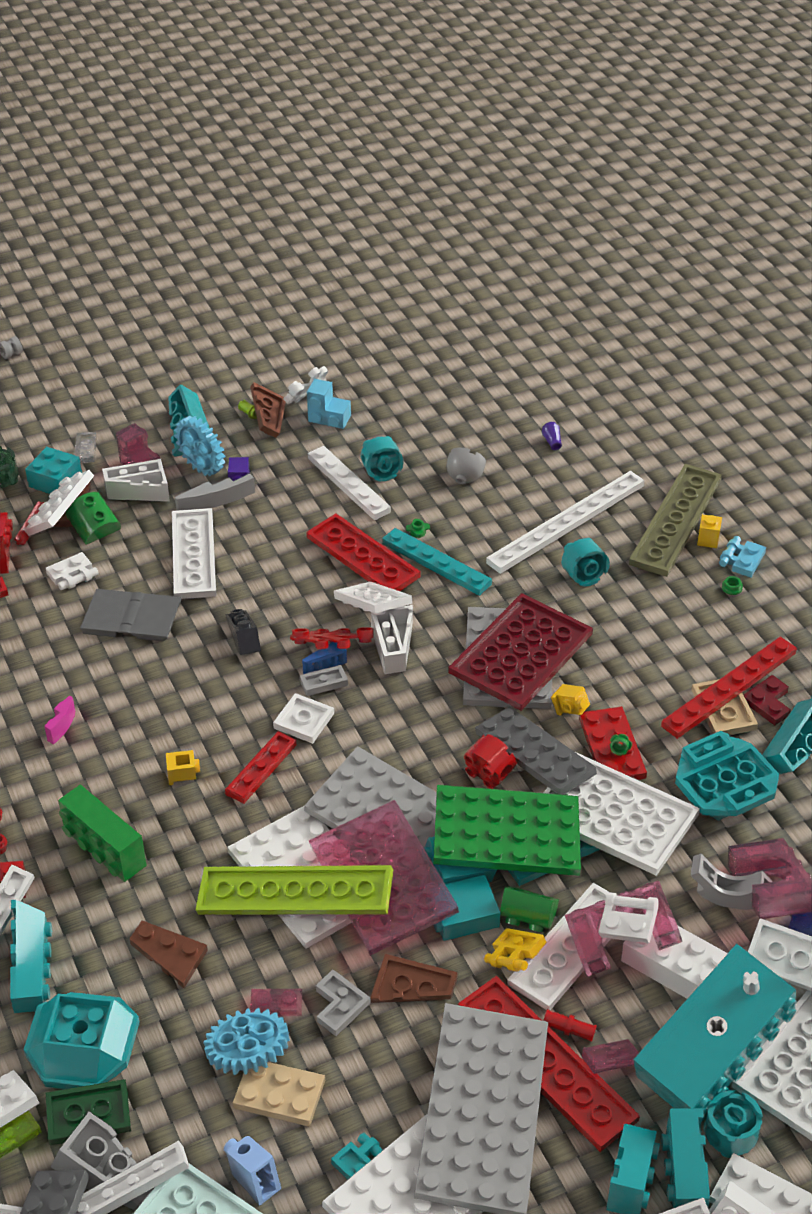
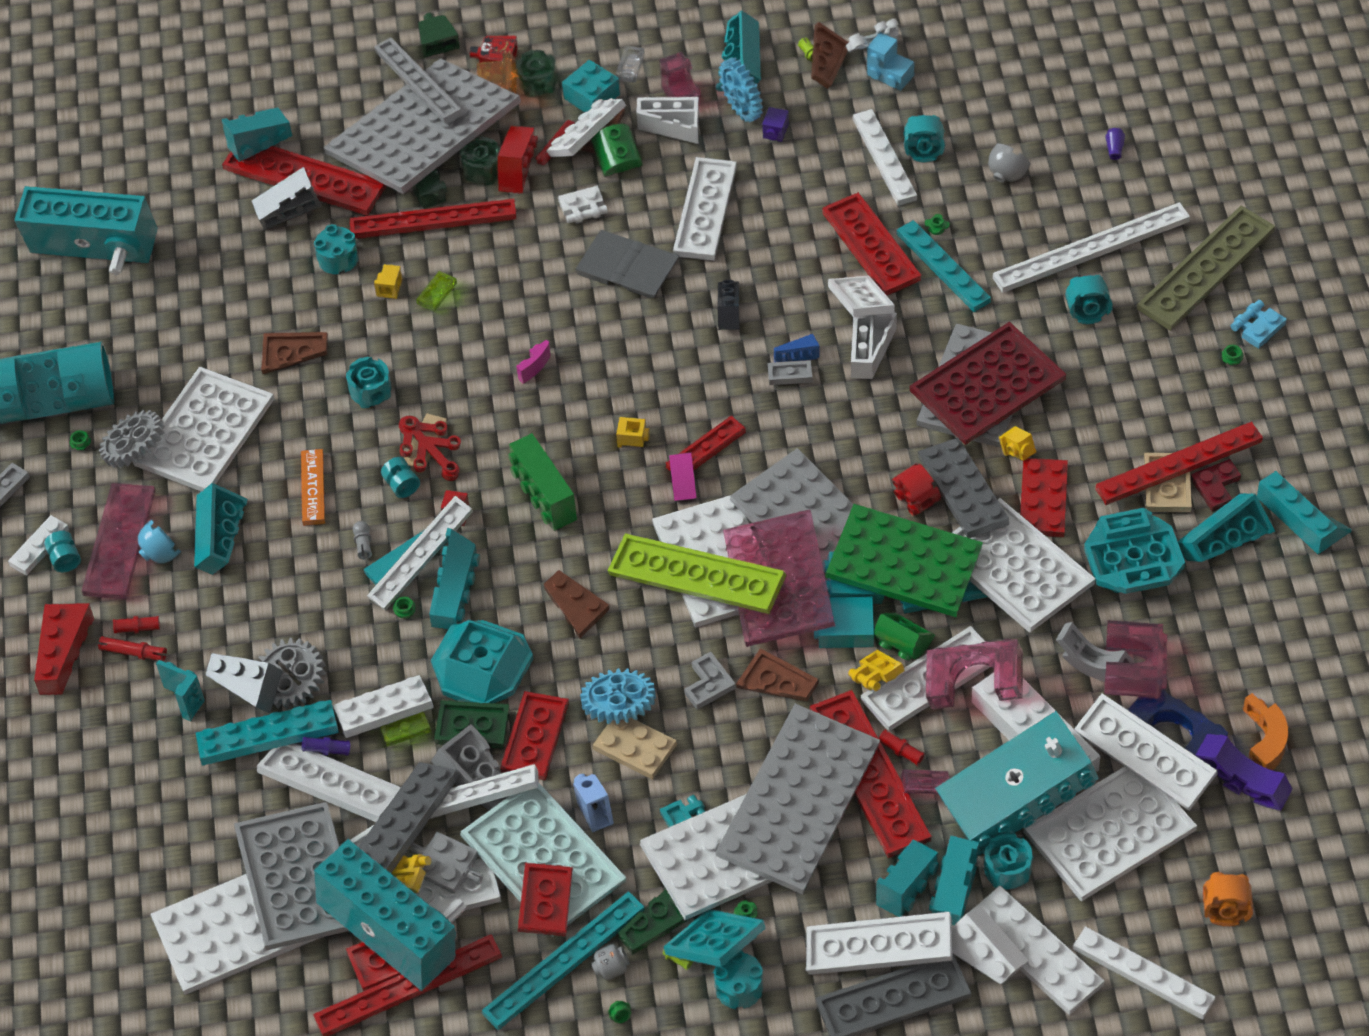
camera: 20 degrees right, 10 degrees up
light grey slope [175,474,255,511] -> none
clear pink plate [250,988,303,1016] -> none
white plate [273,693,334,743] -> none
red plant [290,627,374,649] -> none
white plate [598,892,658,944] -> none
green plate [610,734,632,755] -> none
yellow brick [697,514,722,548] -> none
none -> red tile [500,691,569,781]
none -> dark pink slope [669,453,696,501]

